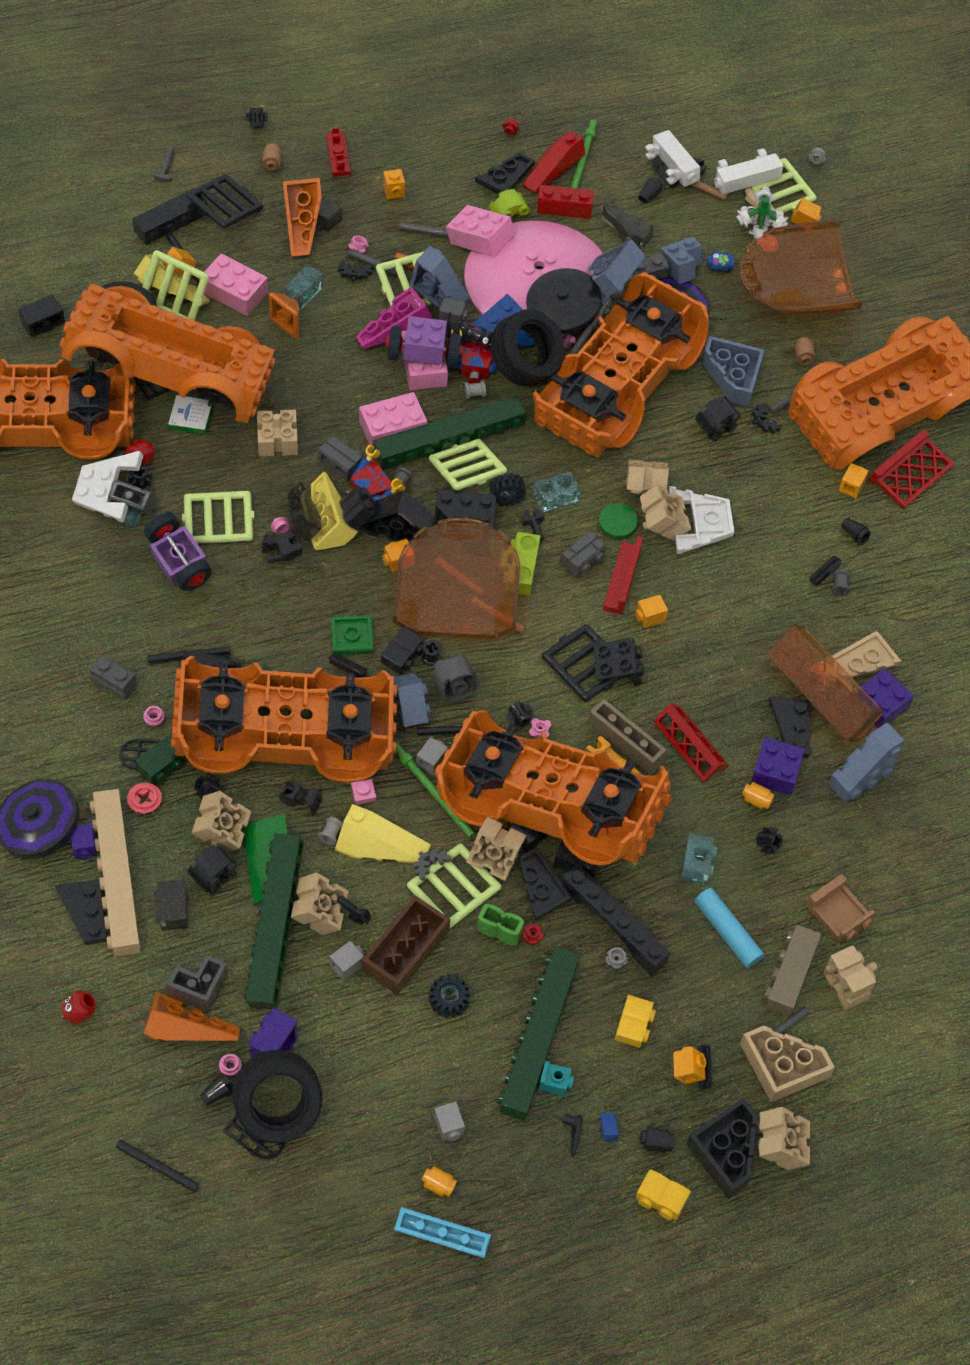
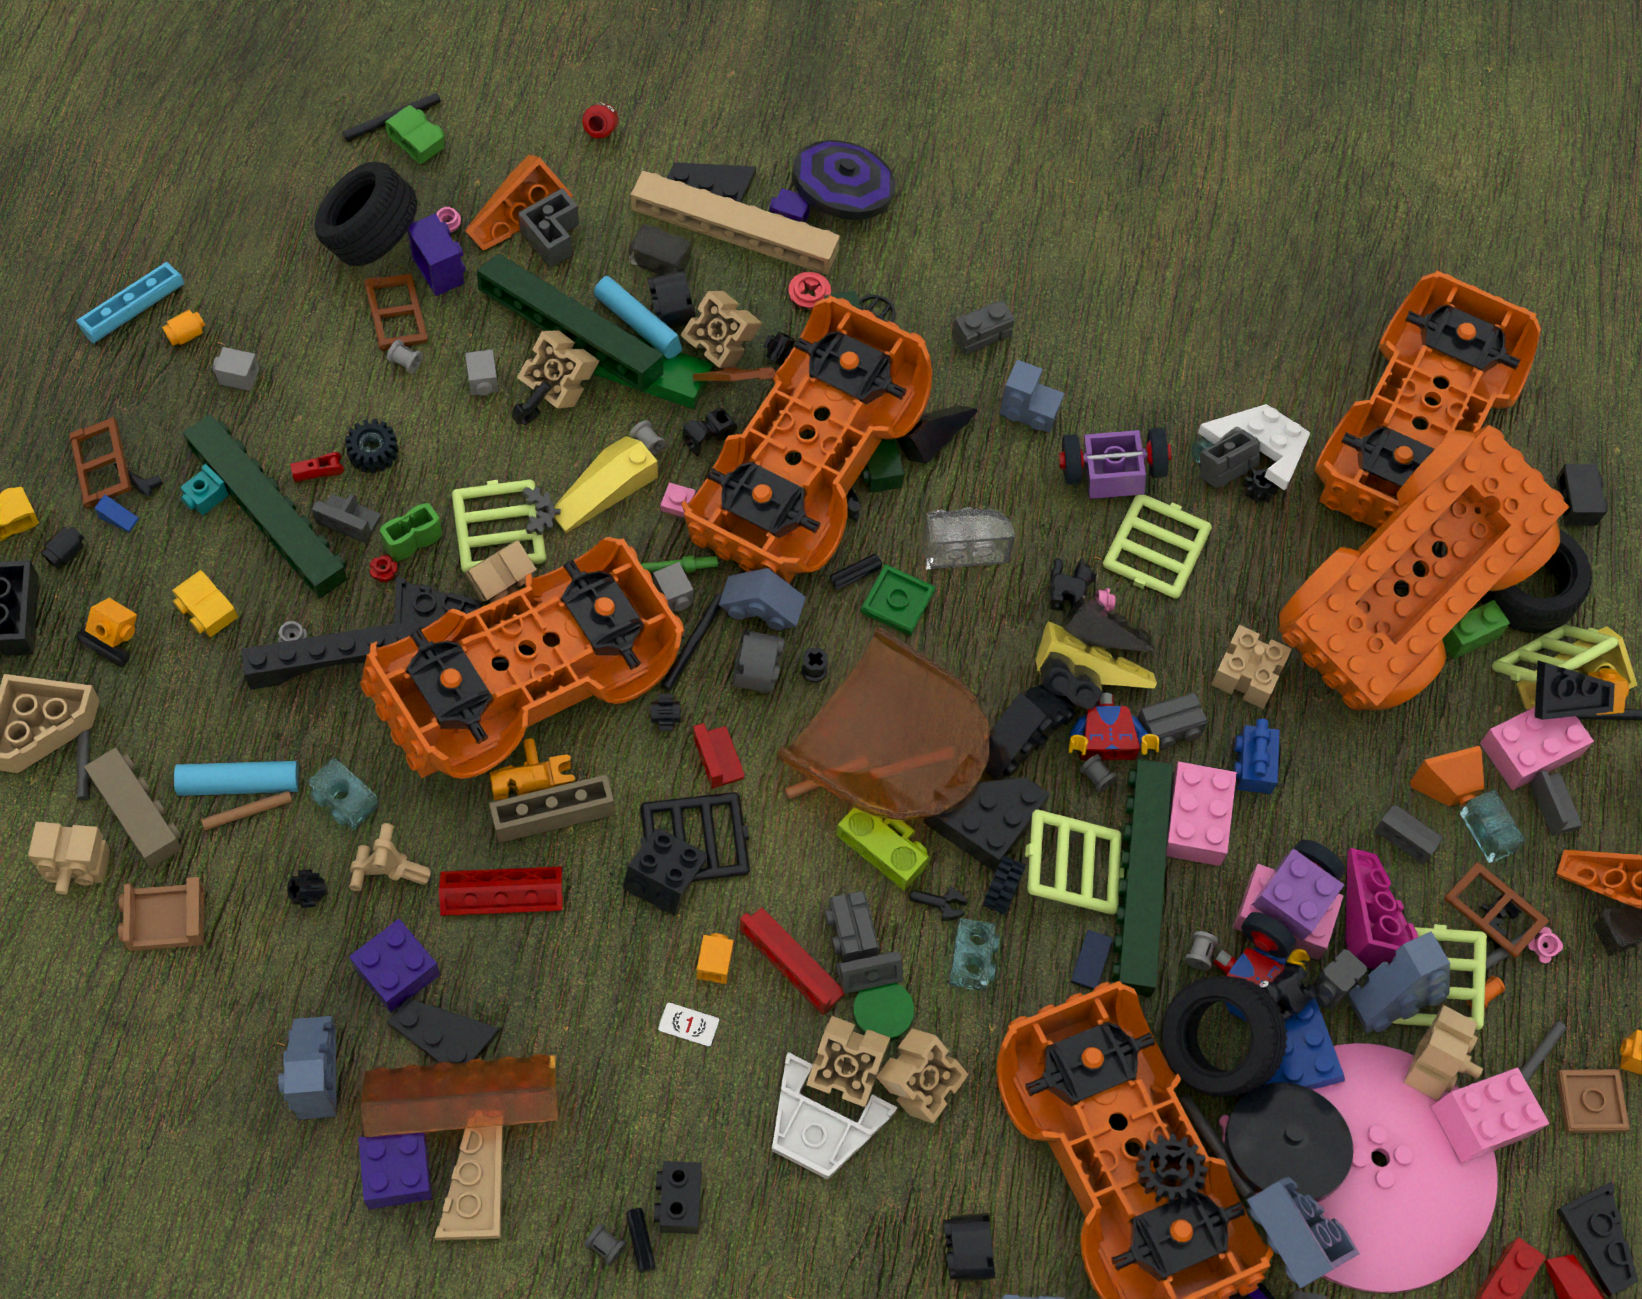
camera: 120 degrees right, 5 degrees up
red head [125,439,154,467] -> none
black bar [147,646,231,664] -> none
black cone [200,1074,233,1106] -> none
reddish brown brick [362,895,451,995] -> none
black brick [381,626,424,674] -> none
light orange brick [382,539,414,572] -> none
lime cylinder [489,189,531,218] -> none
bright pink plate [529,718,551,739] -> none
light orange brick [742,782,775,810] -> none
none -> dark orange window [69,417,132,508]
none -> medium nougat piece [201,791,293,830]
none -> red bar [290,452,344,483]
none -> dark grey panel [312,494,381,543]
none -> tan axle [349,823,431,891]
none -> dark orange window [363,273,428,351]
none -> bright green brick [385,105,445,165]
none -> light grey bush [386,340,423,374]
none -> medium azure brick [594,275,682,359]
none -> black brick [654,1161,702,1234]
none -> white sticker [658,1003,719,1046]
none -> dark orange window [693,367,775,381]
none -> red panel [693,723,744,789]
none -> dark grey panel [836,951,903,994]
none -> clear brick [922,507,1015,569]
none -> sand blue brick [999,360,1065,433]
none -> dark blue piece [1070,930,1113,990]
none -> black gear [1135,1133,1208,1206]
none -> blue brick [1233,719,1280,794]
none -> dark grey panel [1374,805,1442,866]
none -> tan brick [1404,1005,1483,1101]
none -> dark orange window [1444,862,1549,959]
none -> dark grey panel [1530,770,1582,836]
none -> black wing [1535,660,1615,720]
none -> medium nougat tile [1556,1069,1630,1133]

